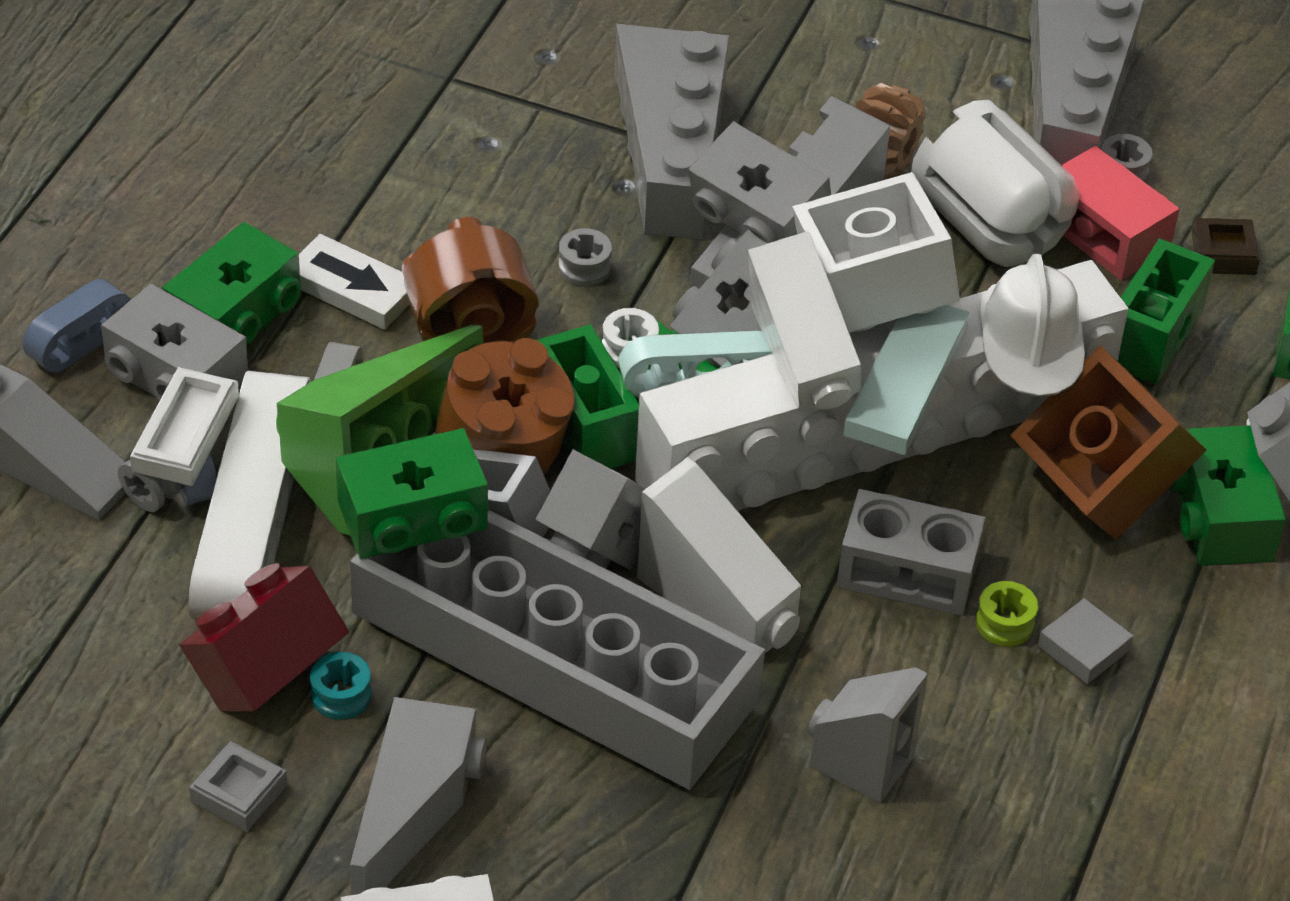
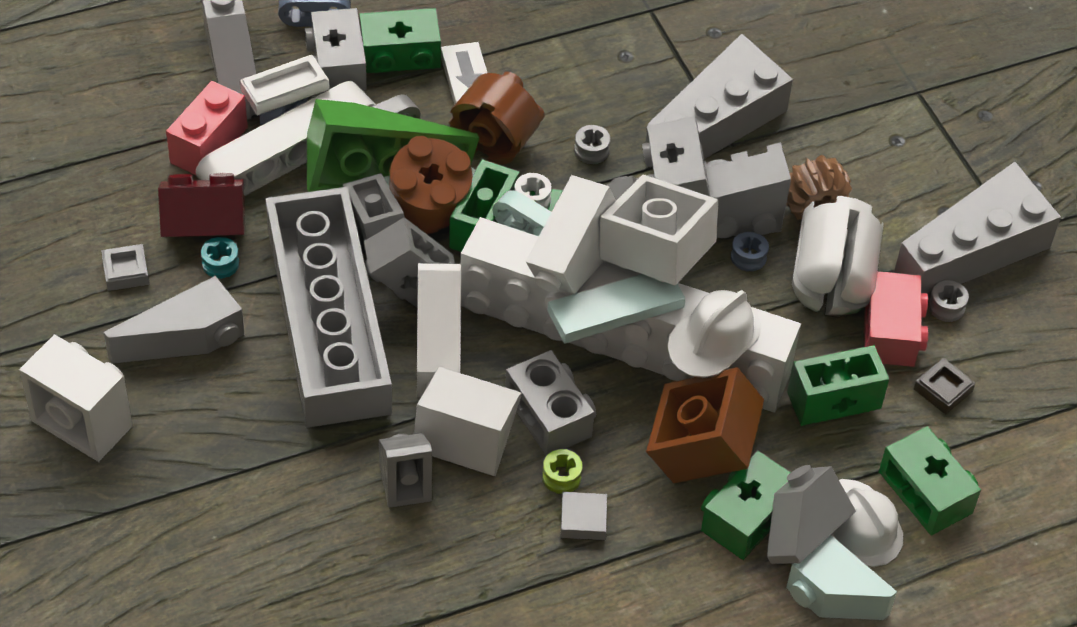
camera: 45 degrees right, 5 degrees up
green brick [335,428,488,559] -> none
none -> coral brick [166,81,248,176]
none -> white slope [414,367,522,477]

